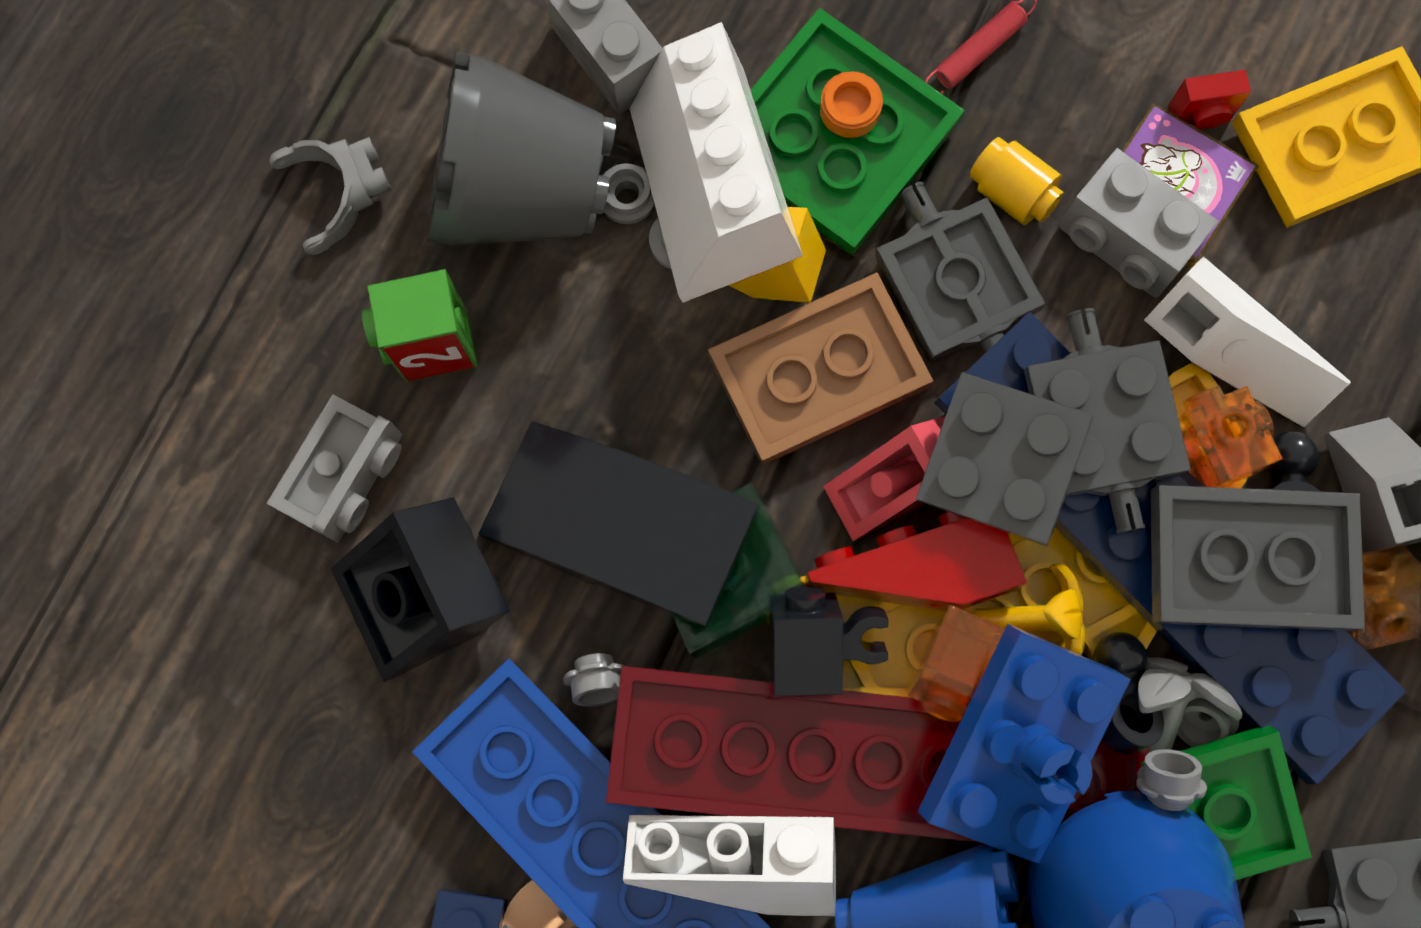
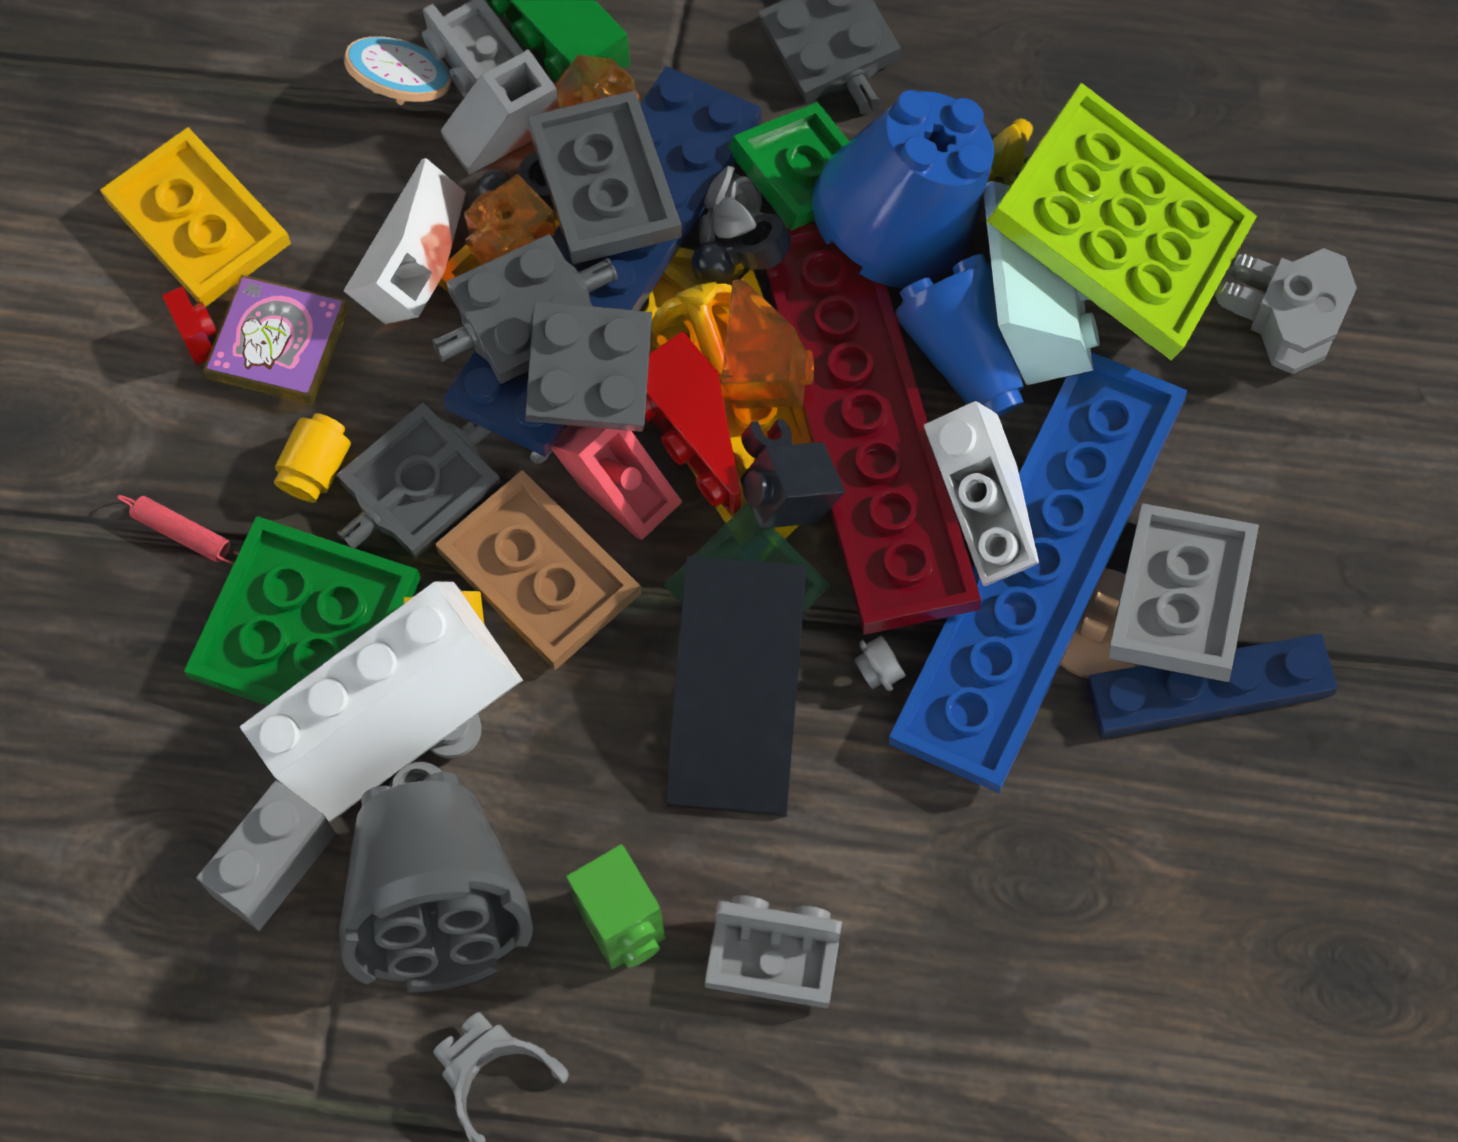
camera: 110 degrees left, 10 degrees down
black slope [331,497,510,682] -> none
orange tile [820,71,883,138] -> none
blue plate [917,624,1131,864] -> none
light grey bracket [1059,148,1219,298] -> none
light grey plate [1136,749,1207,811] -> none

